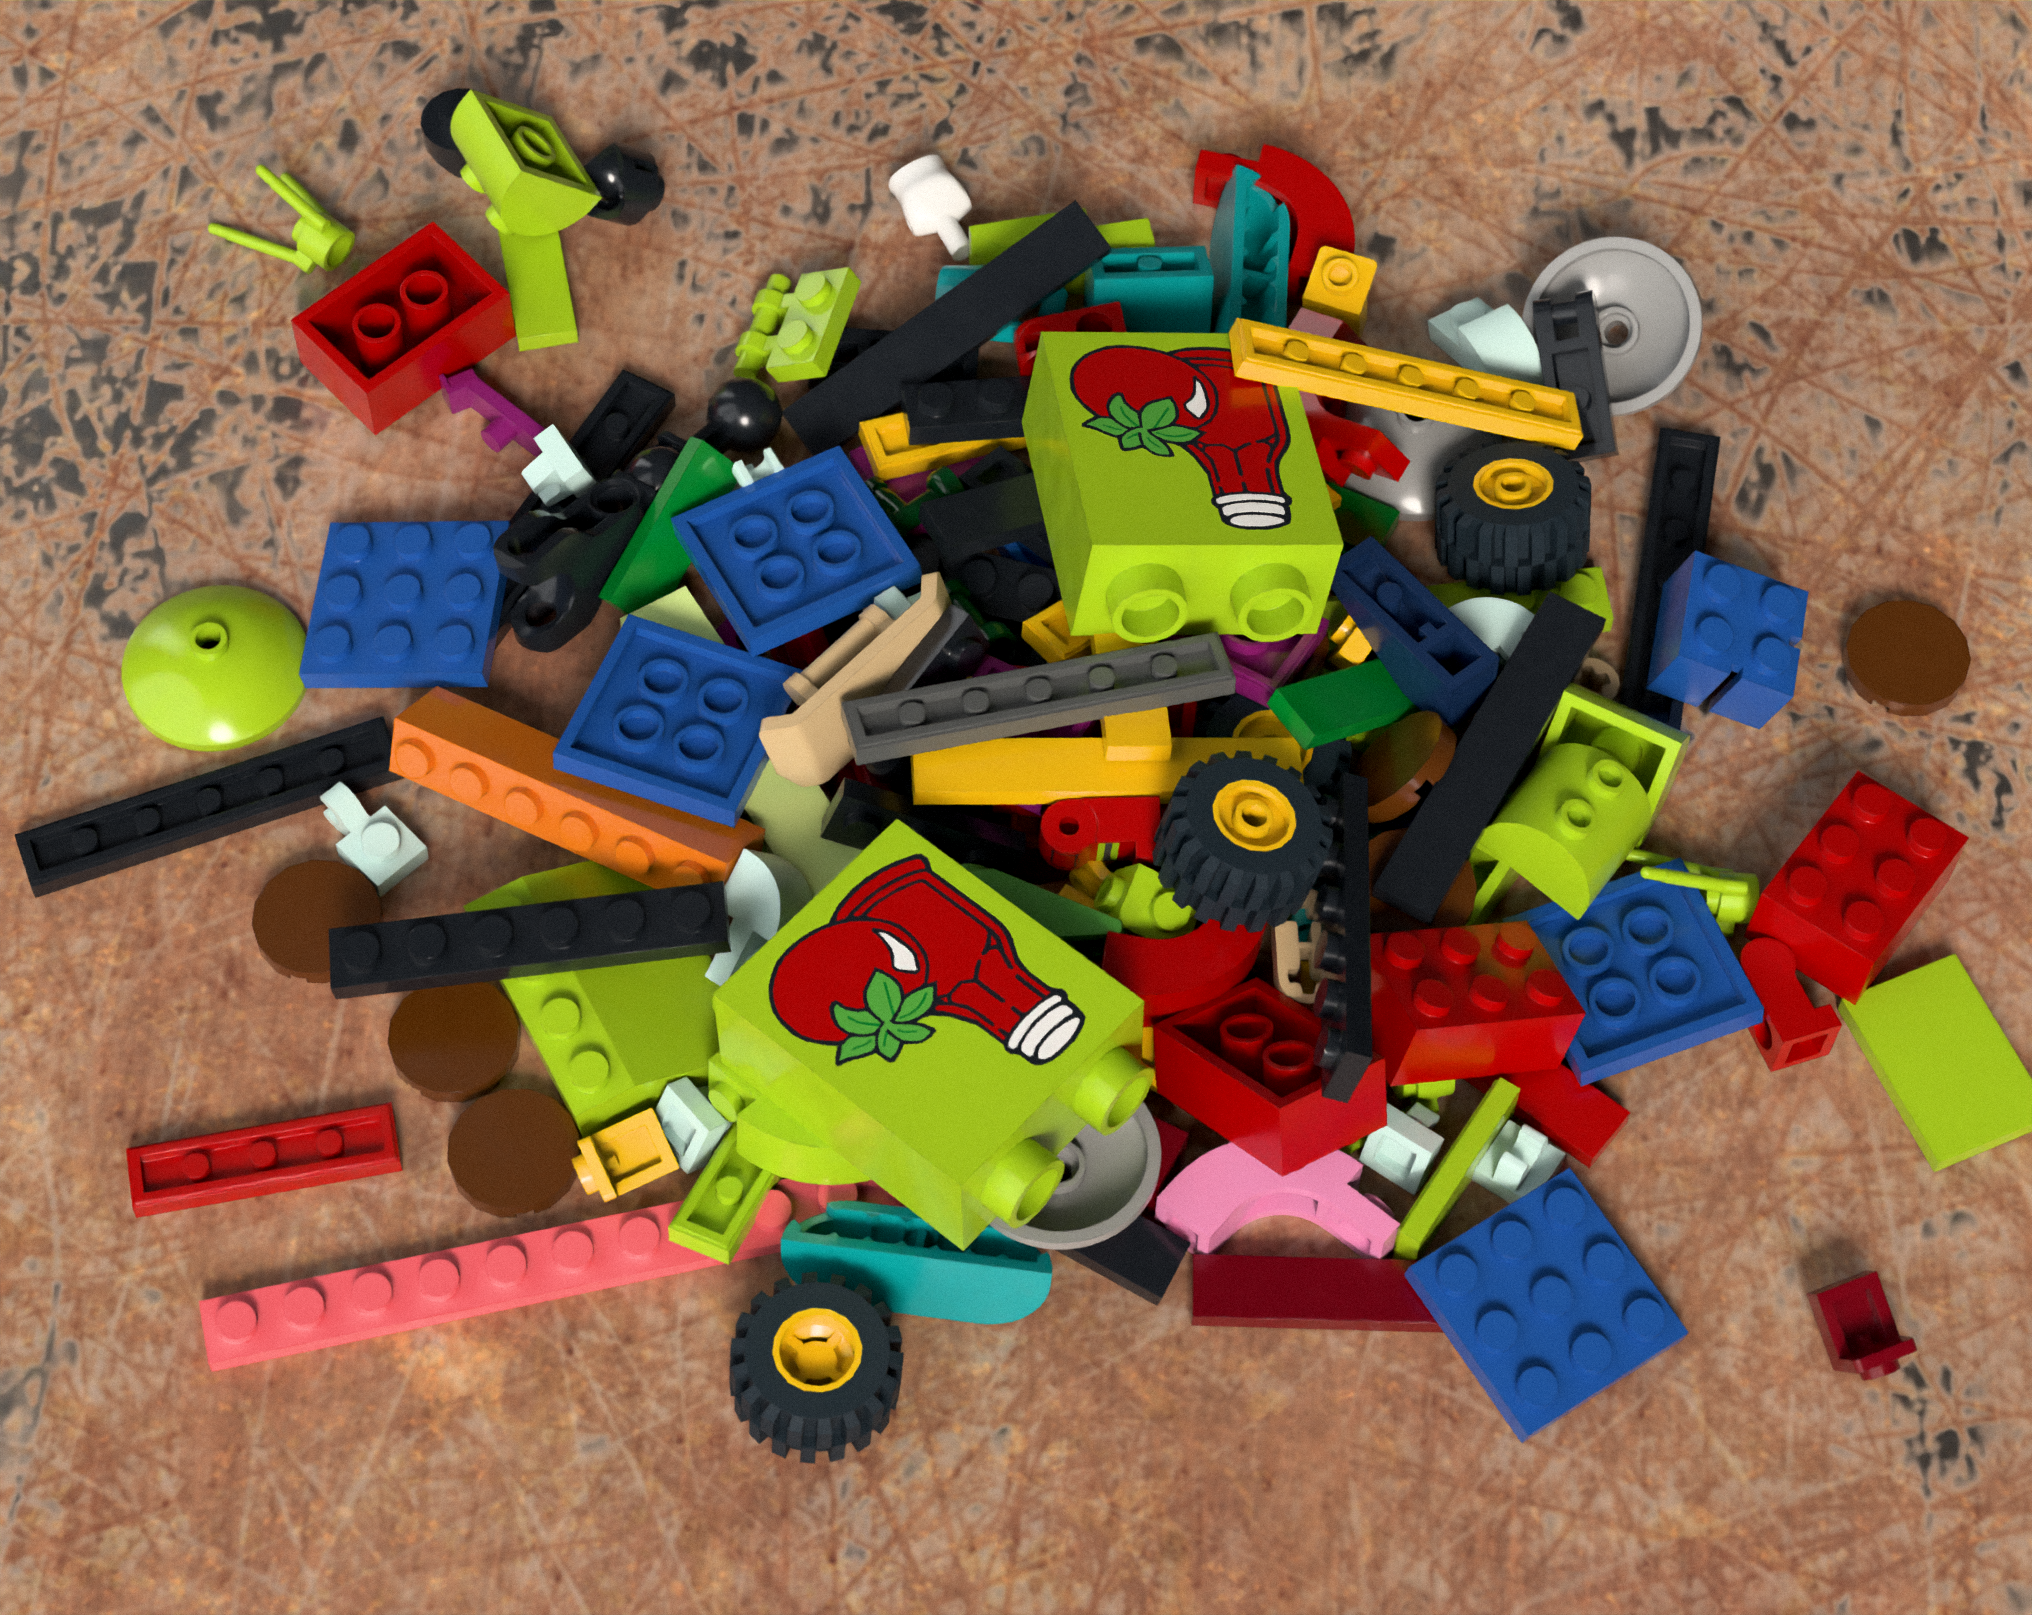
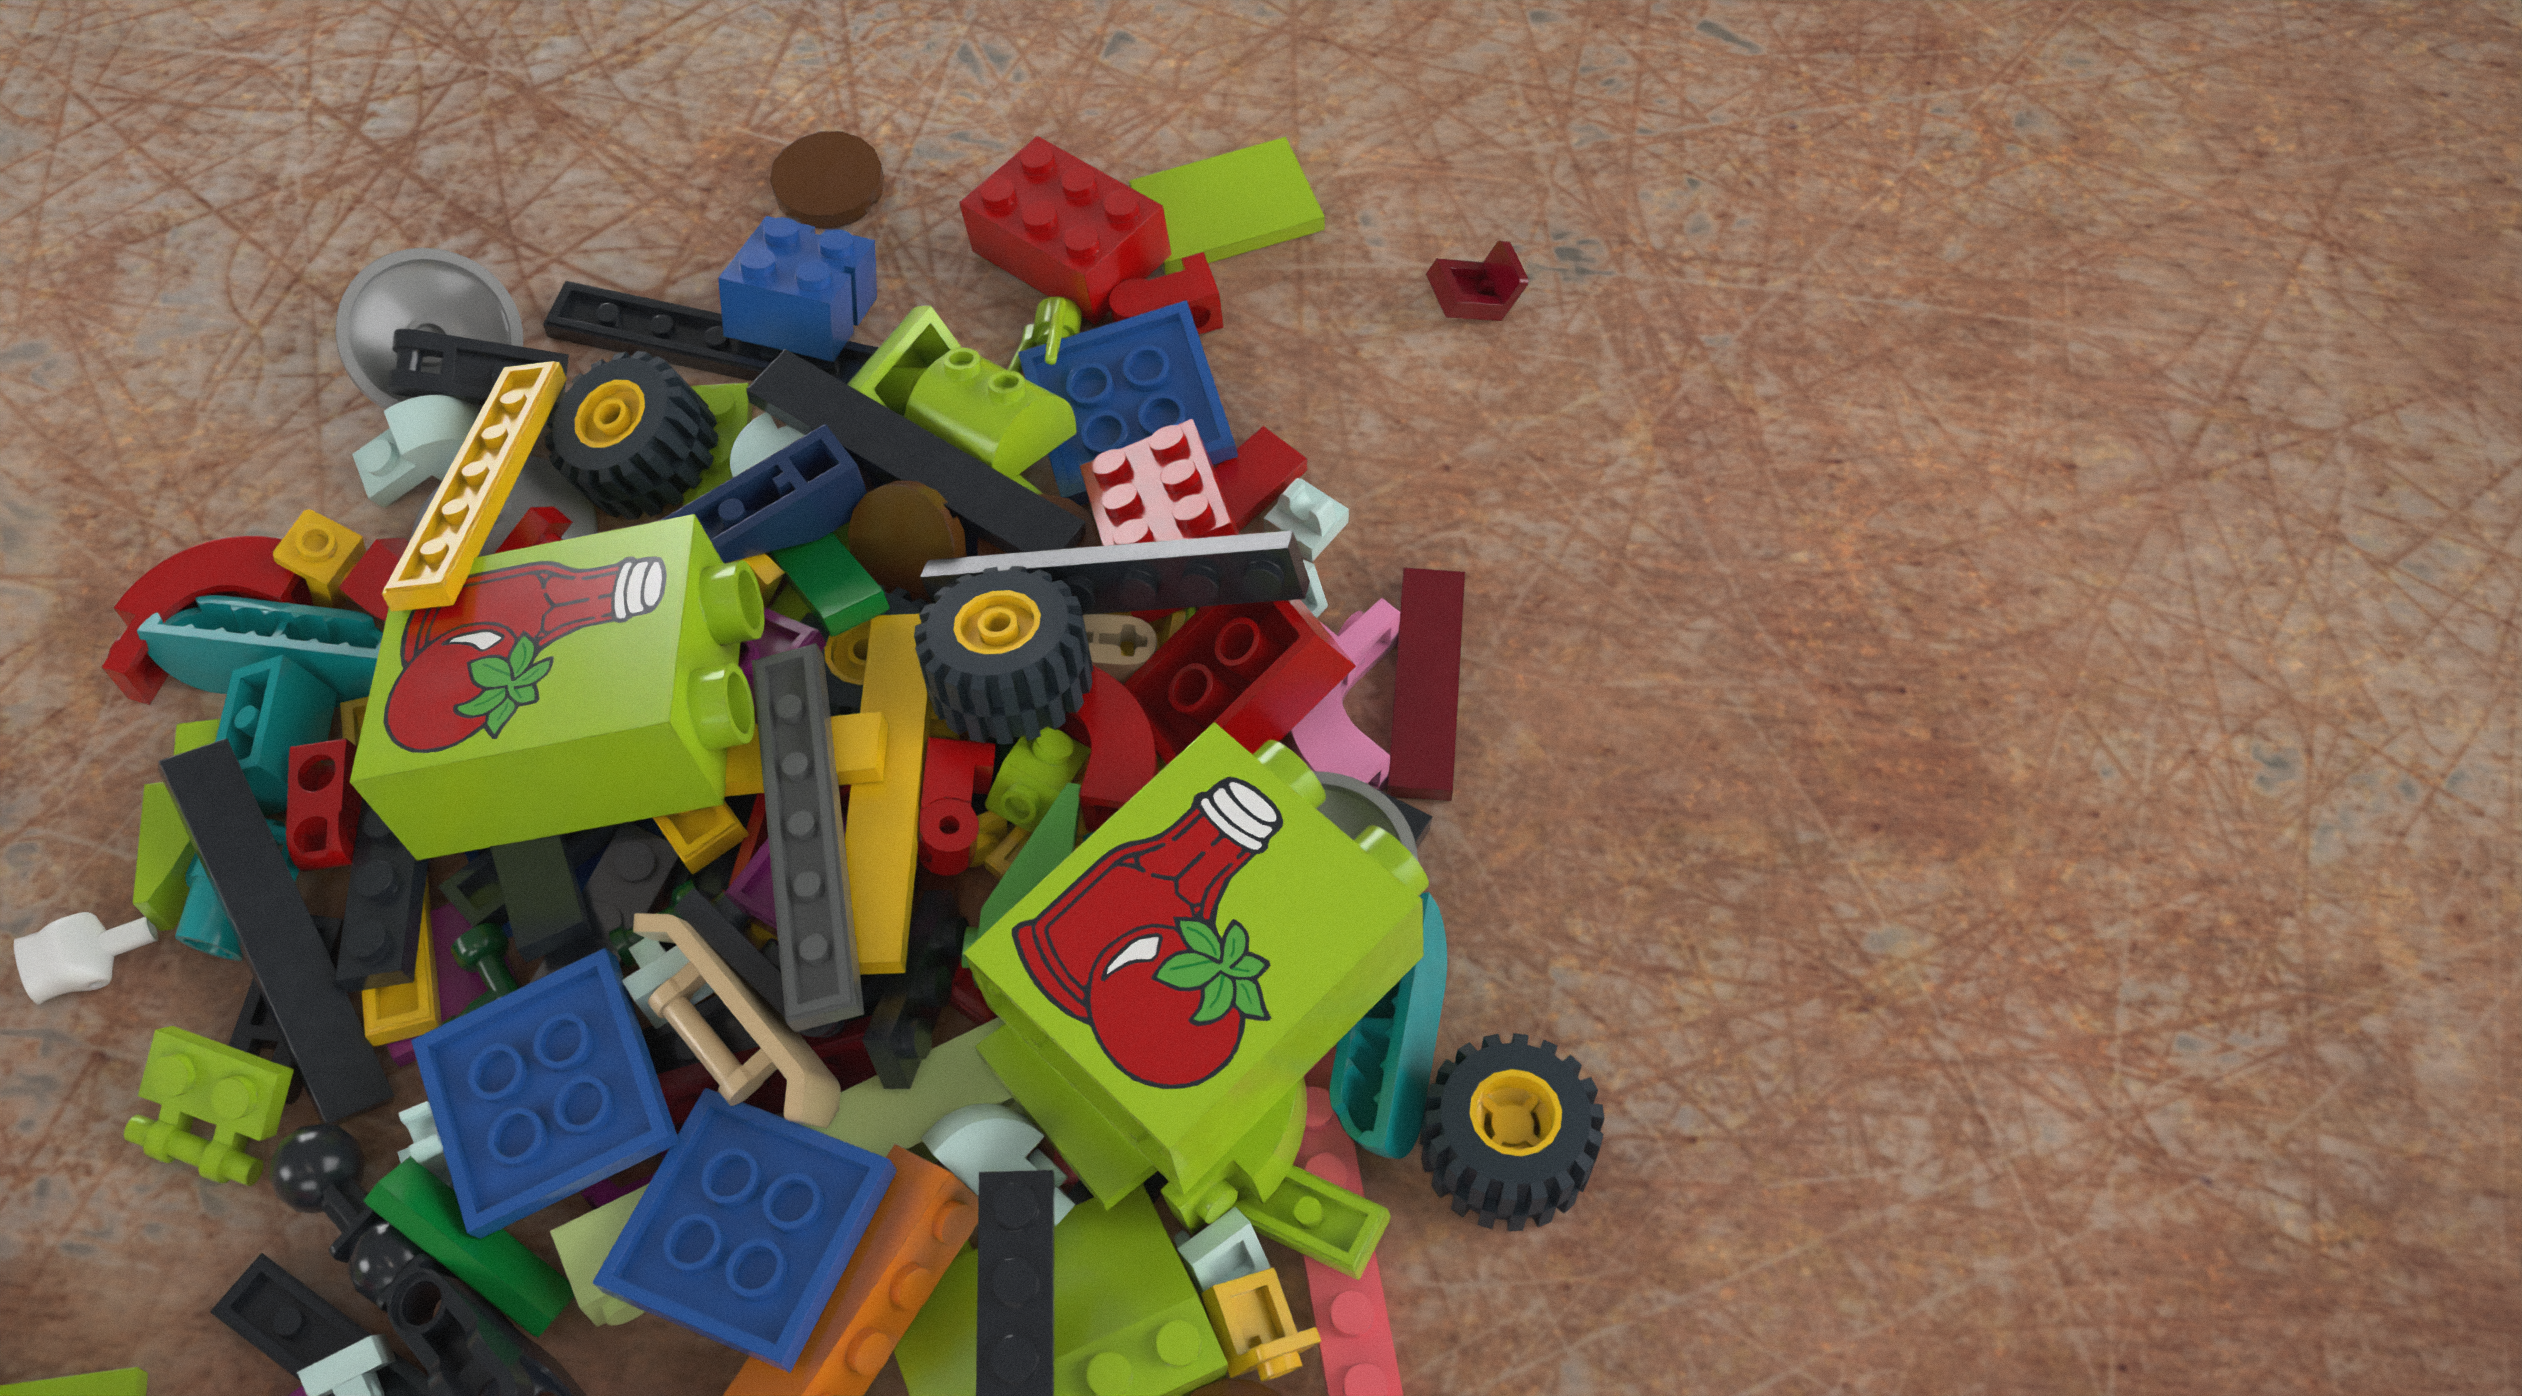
camera: 85 degrees left, 0 degrees up
lime tile [1393,1077,1520,1260] -> none
blue plate [1404,1167,1689,1443] -> none

